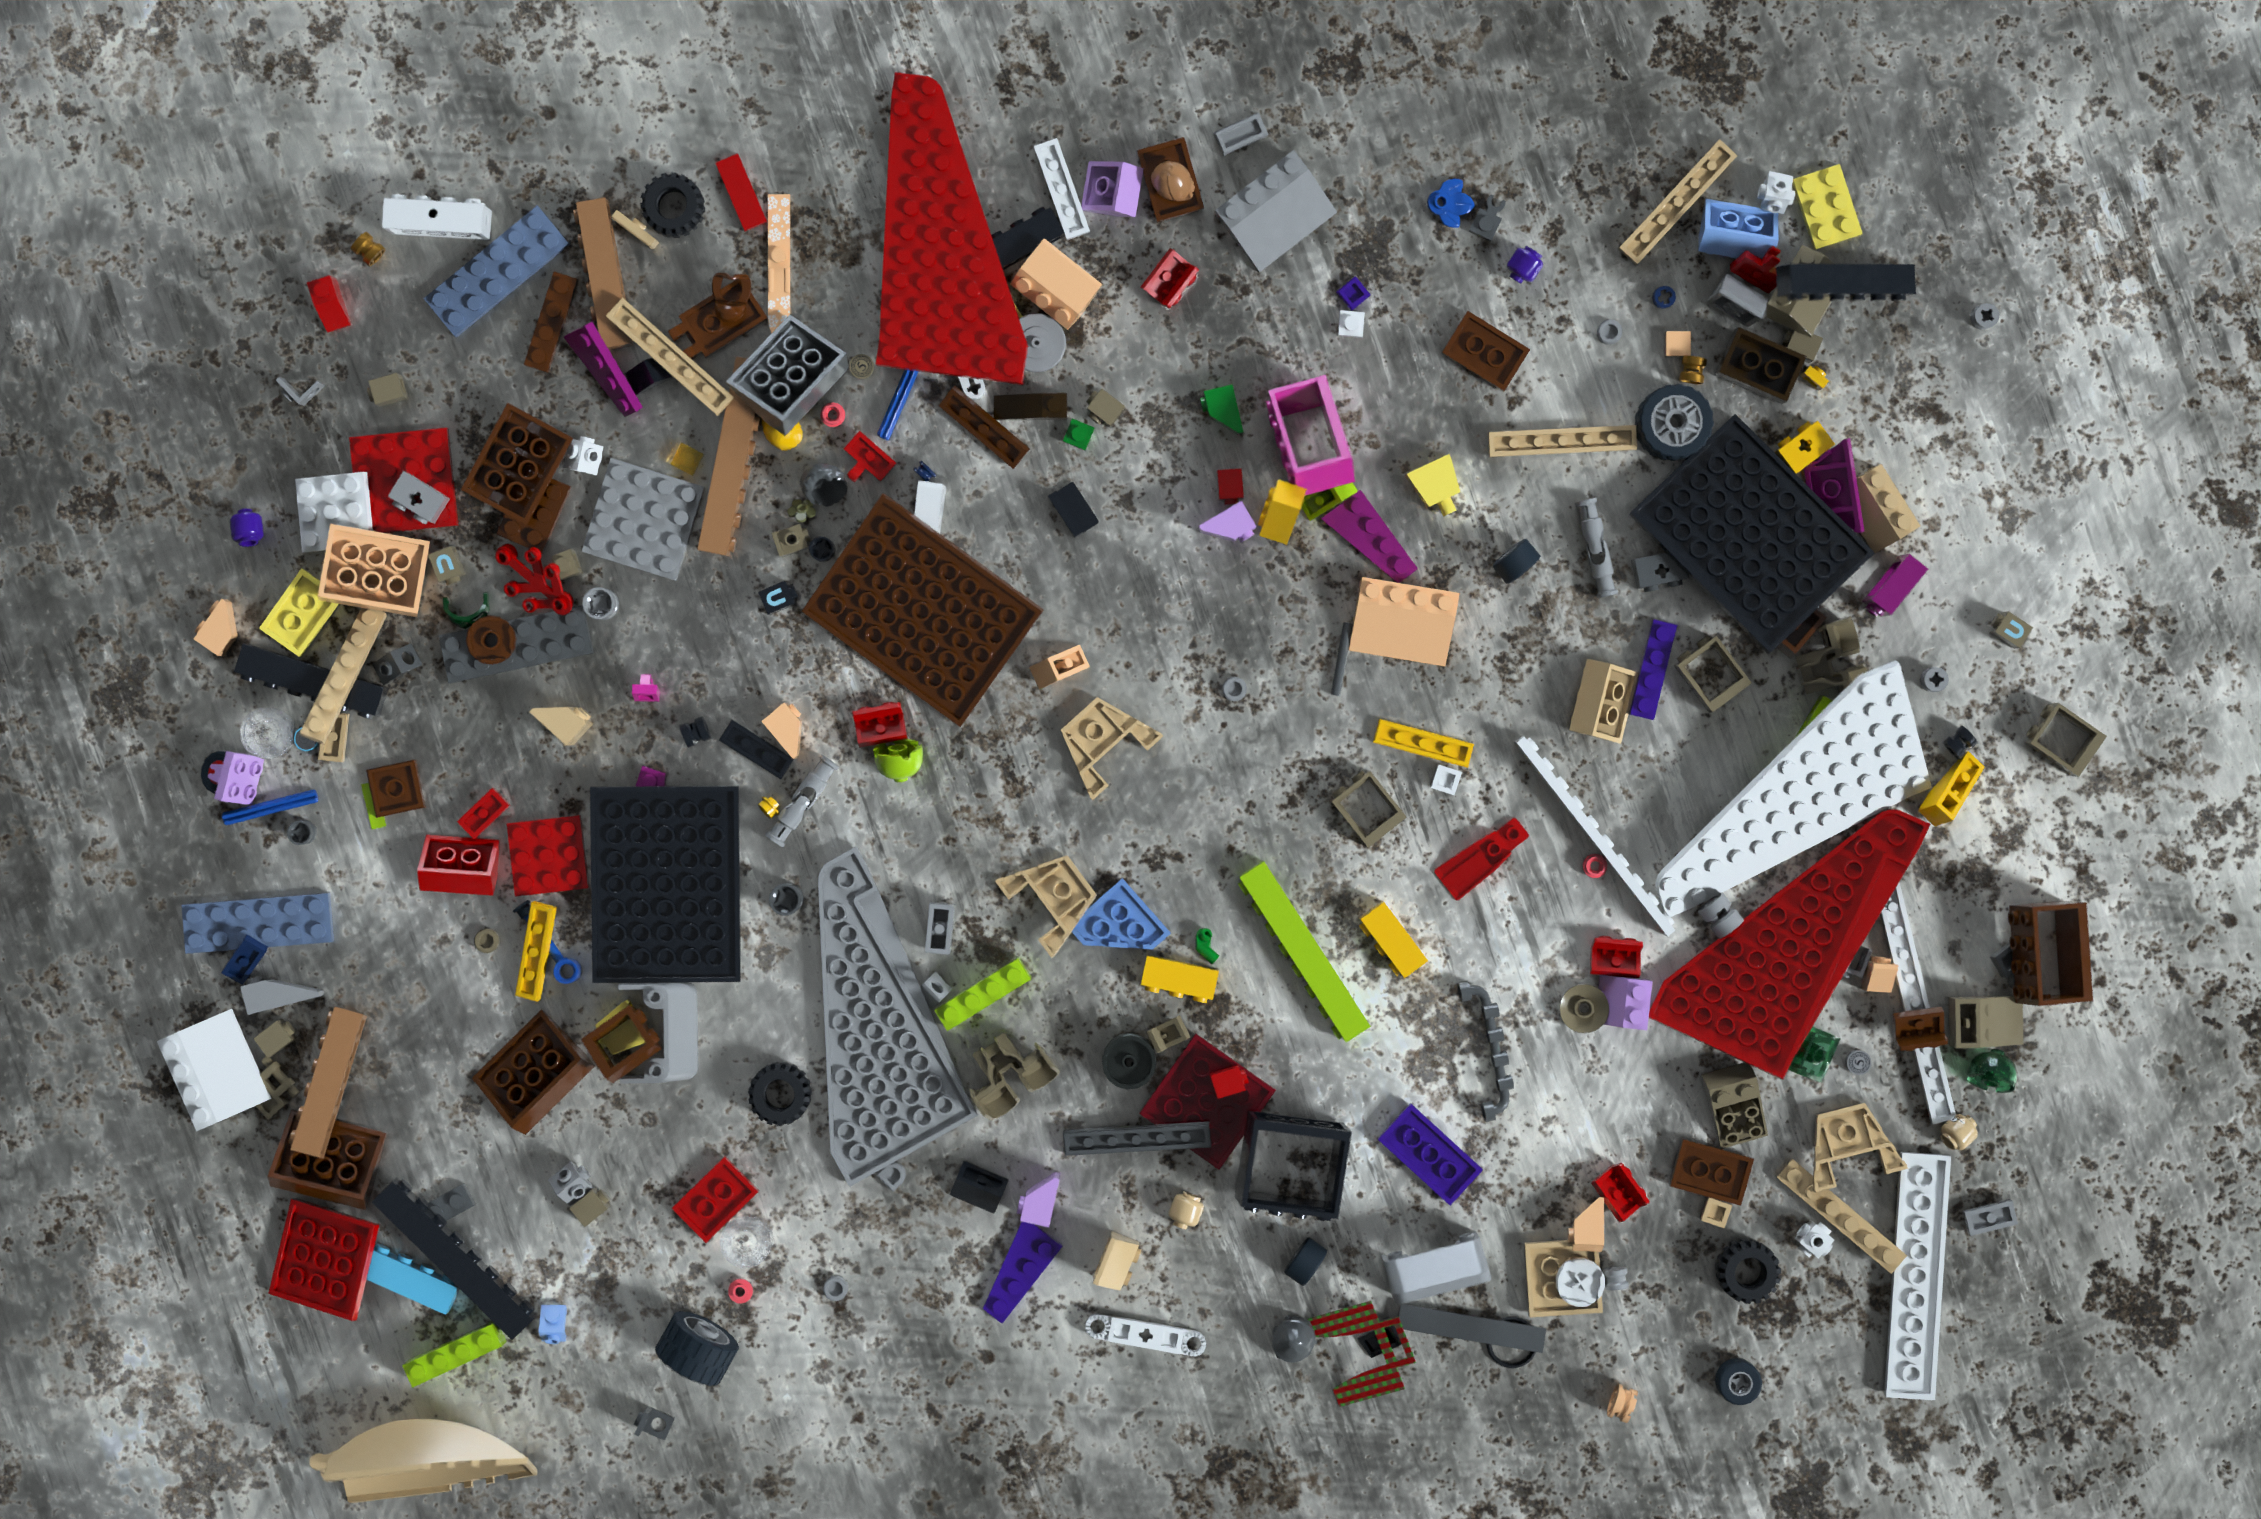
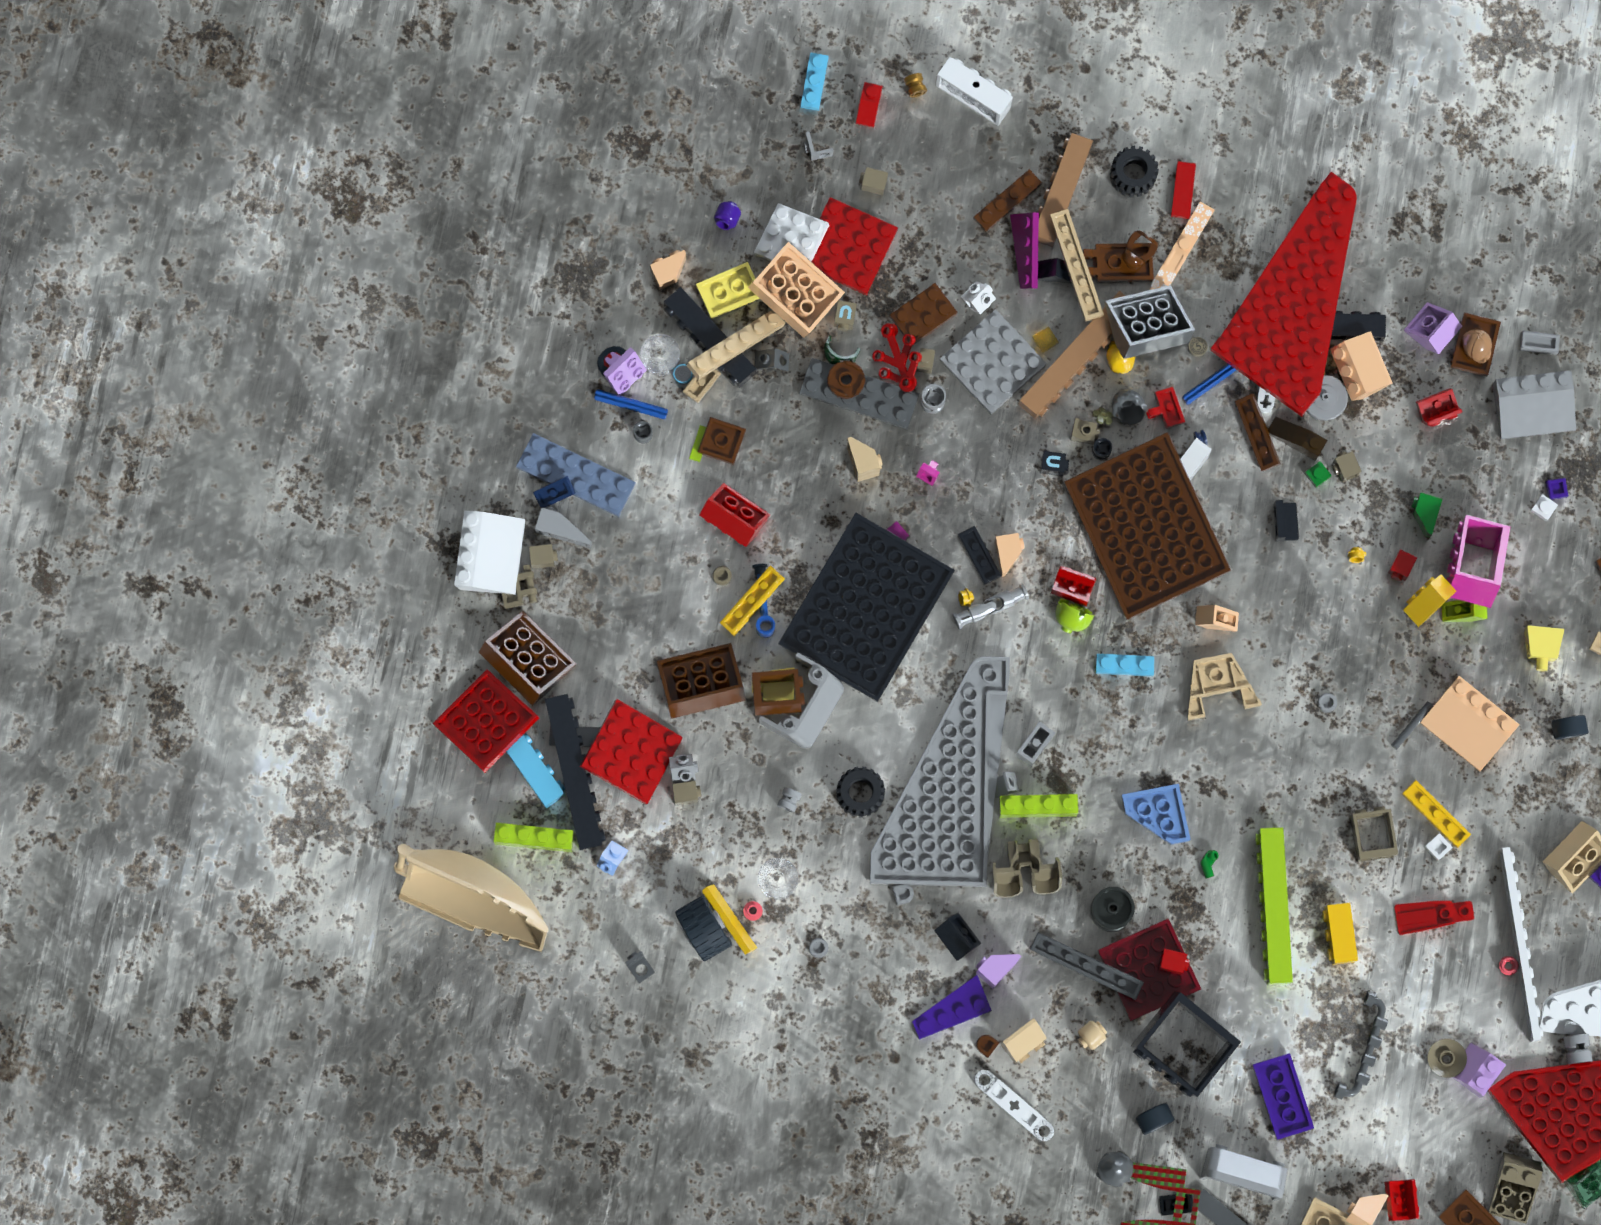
camera: 25 degrees right, 10 degrees down
medium nougat brick [289,1006,367,1158] -> none
light grey brick [388,471,450,524] -> none
sand blue plate [423,205,570,338] -> none
red plate [457,788,511,839] -> none
reddish brown slope [461,403,574,525] -> none
red plate [507,815,589,897] -> none
tan plate [611,210,659,249] -> none
red plate [672,1156,759,1243] -> none
black wheel [679,716,712,748] -> none
dark grey wheel [769,882,804,916] -> none
coral plate [820,402,845,427] -> none
tan wing [995,855,1097,958] -> none
white plate [1034,138,1090,240] -> none
yellow brick [1141,955,1219,1003] -> none
dark tan bracket [1147,1015,1190,1053] -> none
lavender slope [1198,501,1256,543] -> none
magenta wing [1321,490,1418,583] -> none
red bracket [1590,936,1643,978] -> none
none -> red plate [580,699,683,805]
none -> yellow tile [702,884,757,955]
none -> light grey wheel [777,787,802,813]
none -> medium azure plate [801,53,829,111]
none -> reddish brown tile [976,1035,1000,1058]
none -> medium azure plate [1096,653,1154,677]
none -> yellow plate [1347,547,1366,563]

